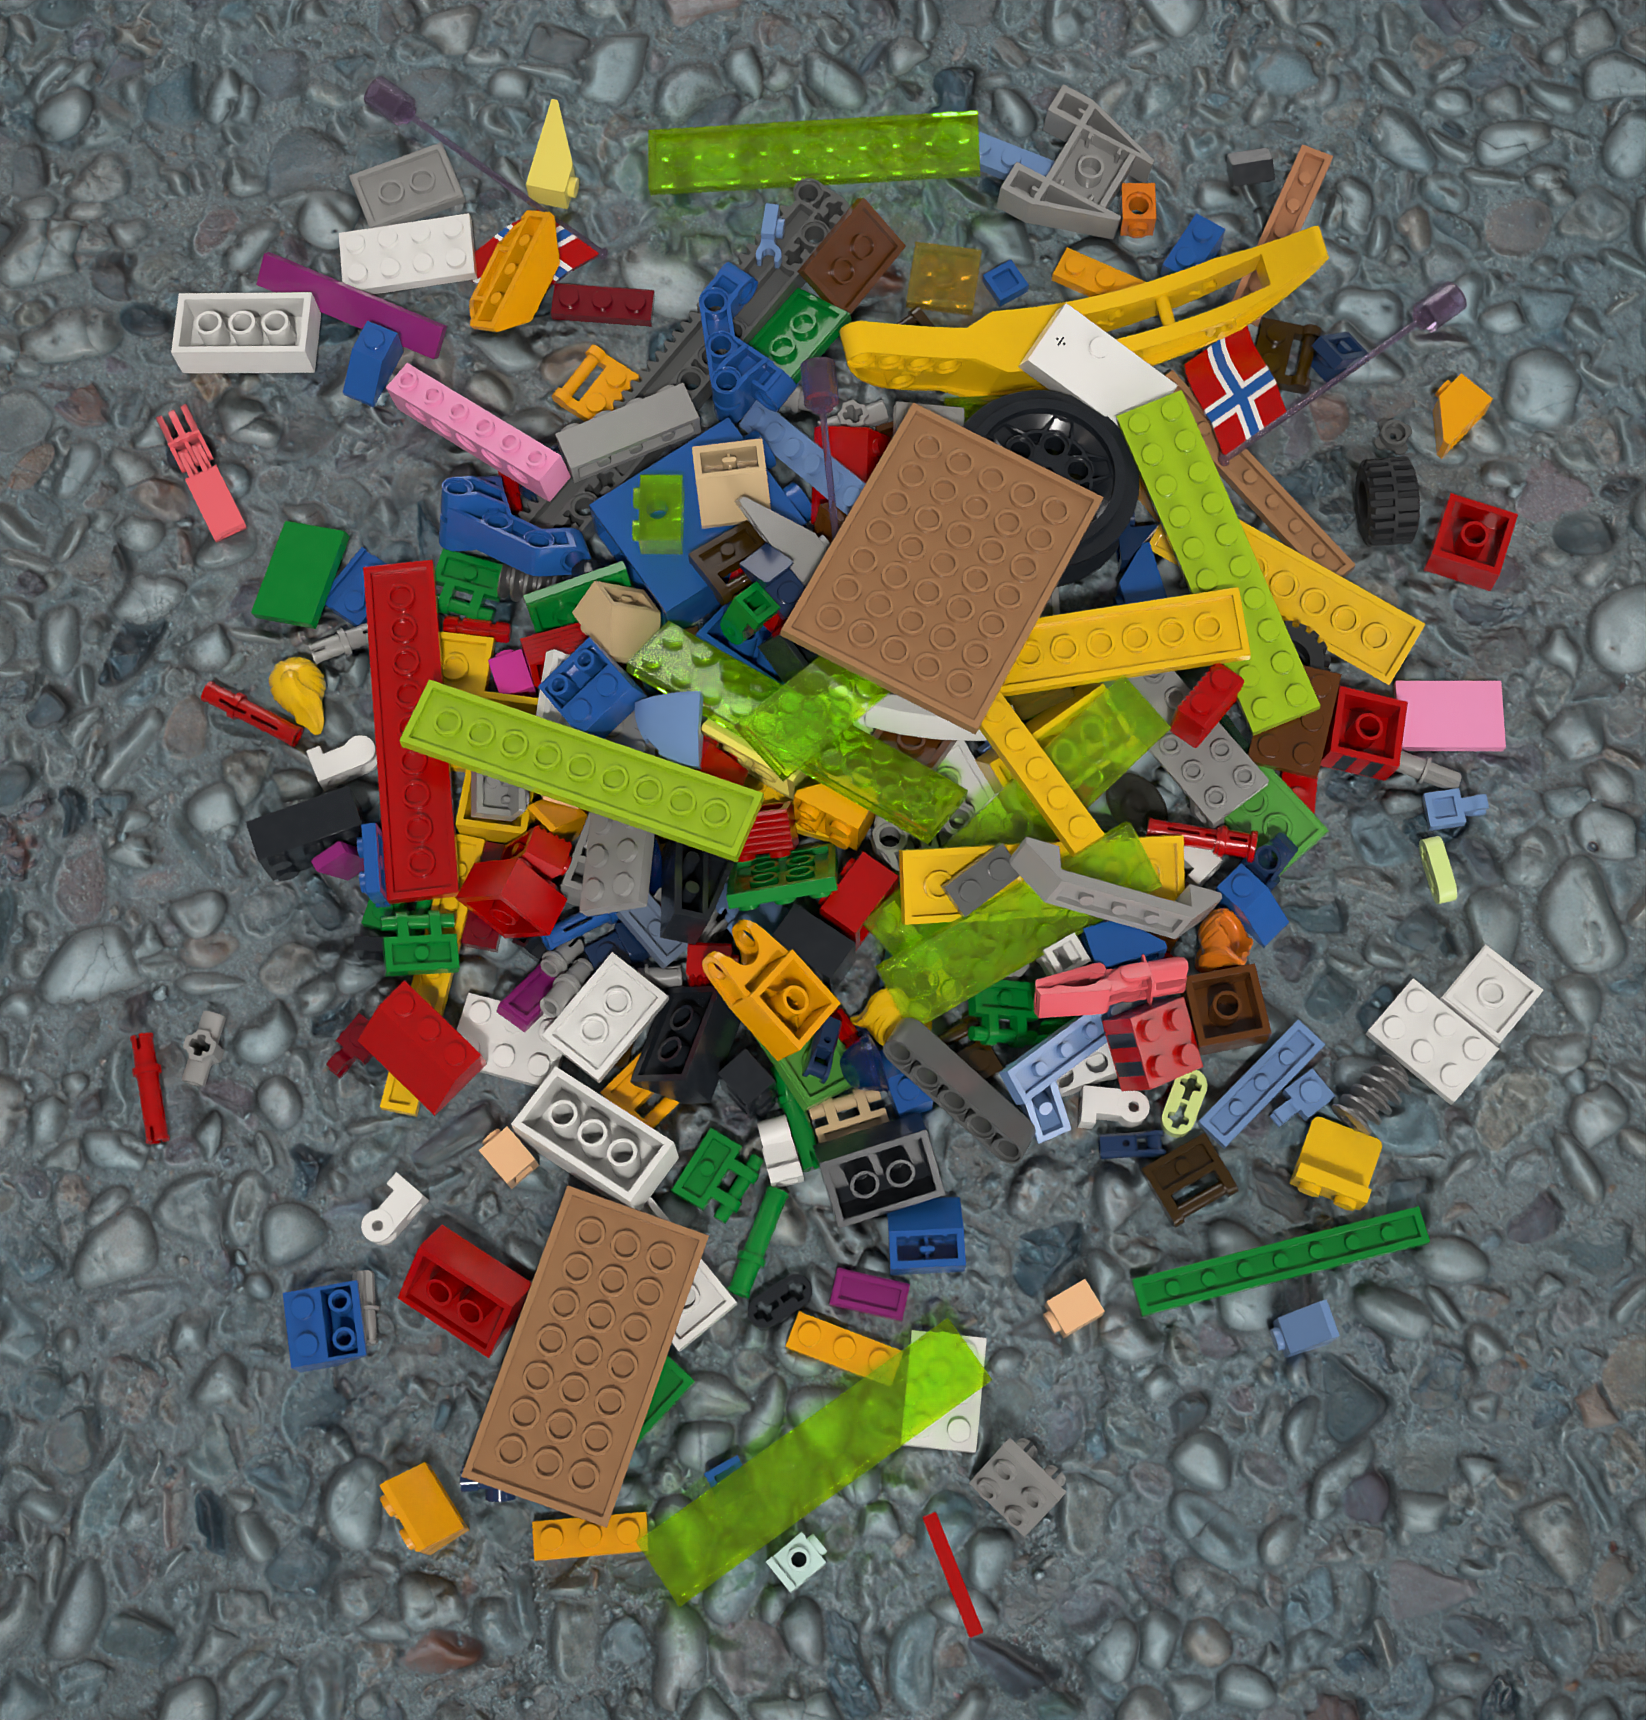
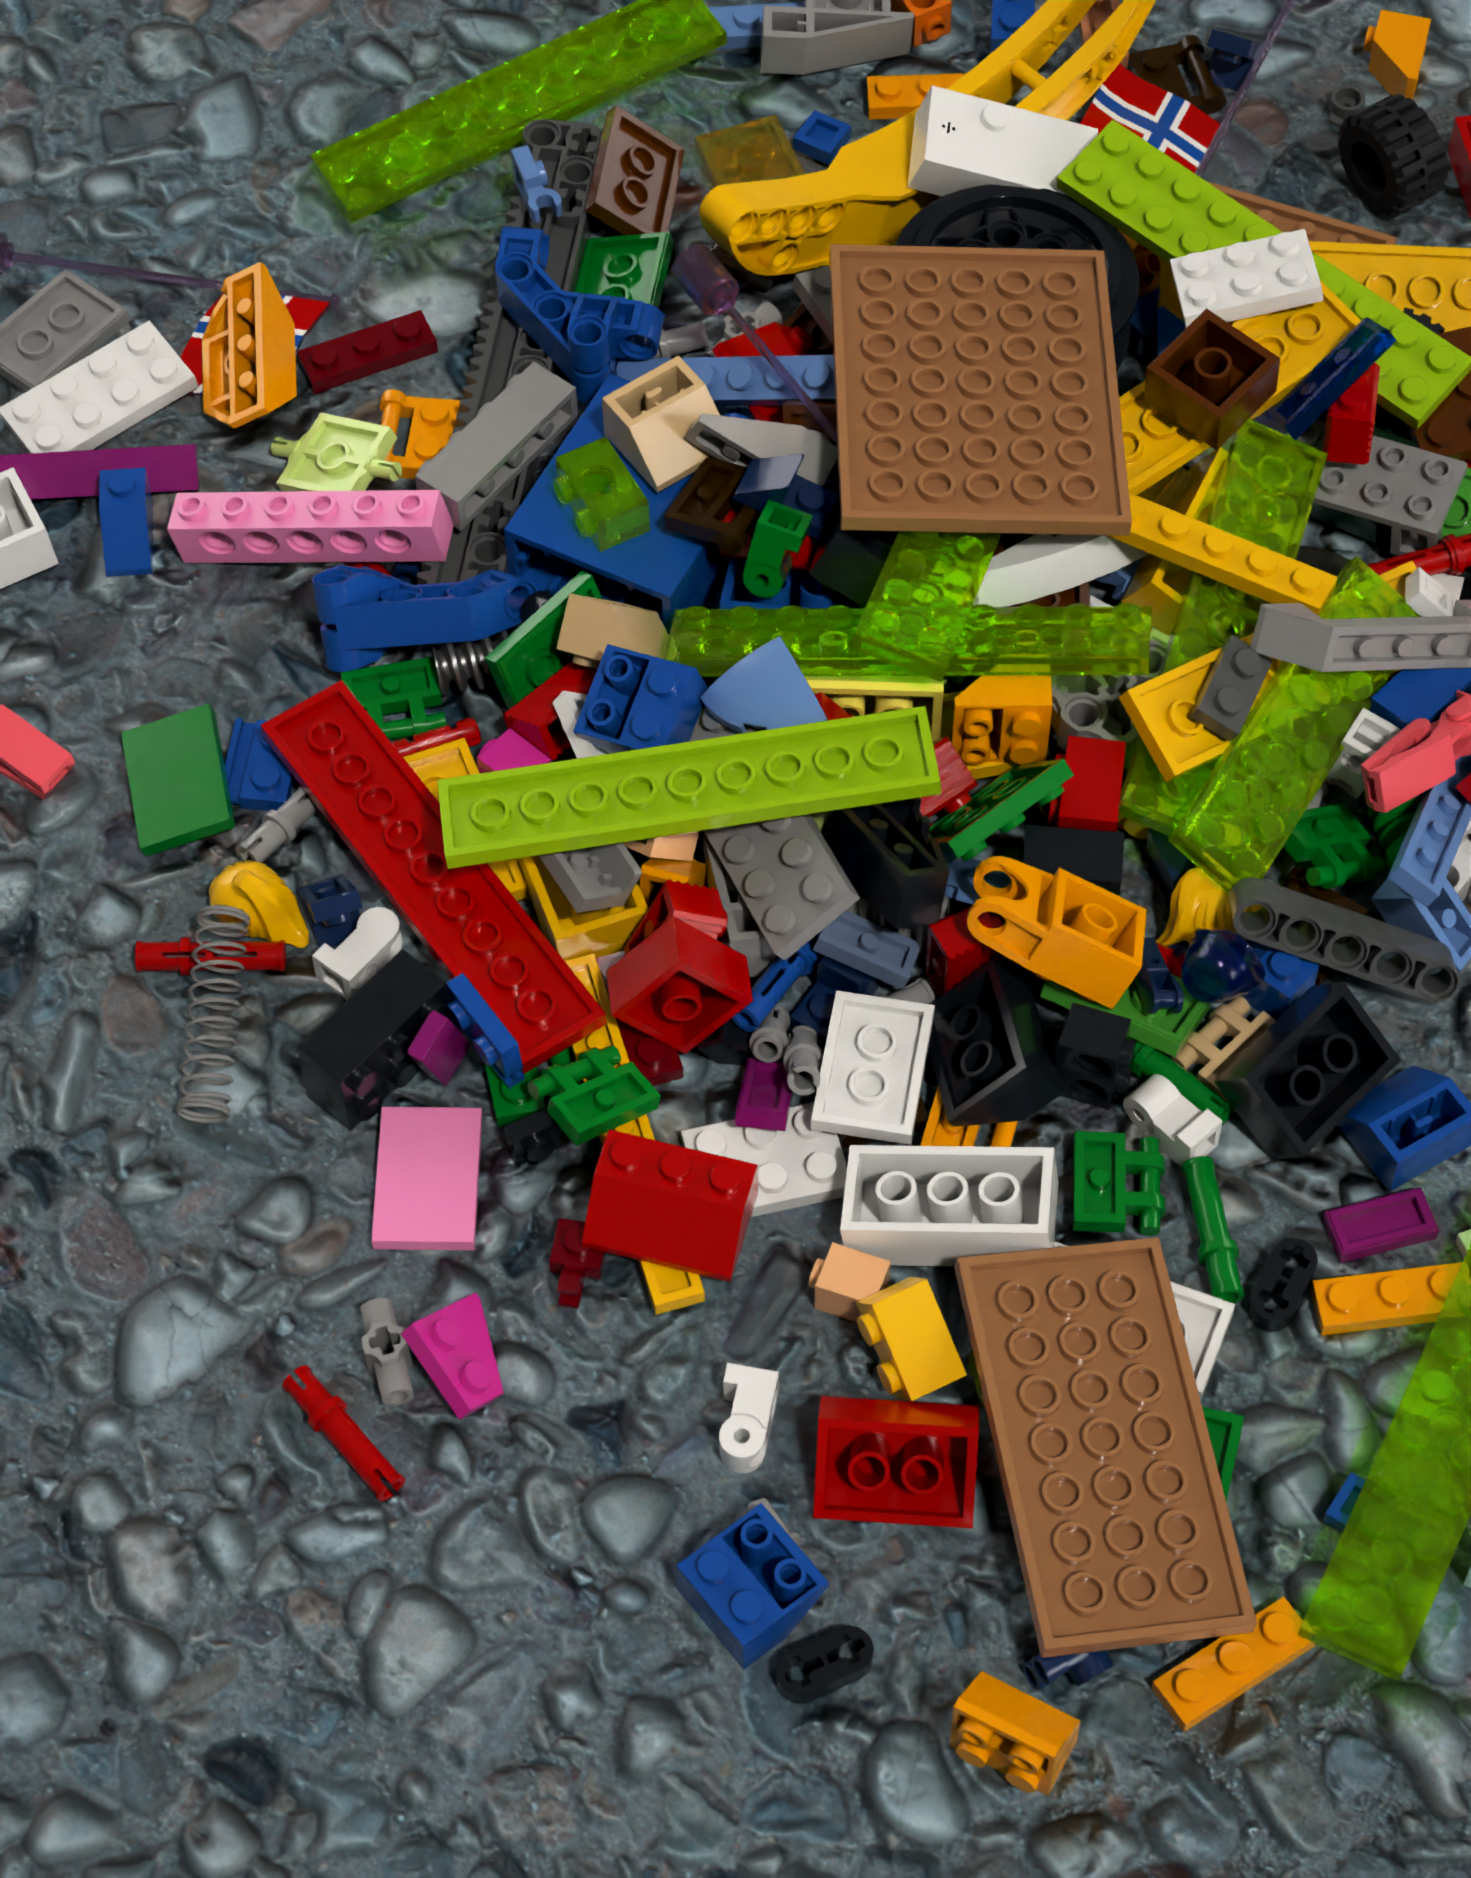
camera: 30 degrees left, 15 degrees down
light yellow slope [526,99,579,209] -> none
none -> light grey piece [175,905,250,1123]
none -> yellowish green plate [271,412,402,492]
none -> dark blue slope [297,874,363,947]
none -> bright pink tile [371,1107,483,1250]
none -> dark pink wing [401,1292,504,1420]
none -> black beam [776,1626,874,1704]
none -> yellow brick [856,1276,967,1401]
none -> reddish brown brick [1144,308,1280,450]
none -> white plate [1170,229,1324,328]
none -> clear blue tile [1266,317,1397,440]
none -> white plate [1405,567,1453,617]

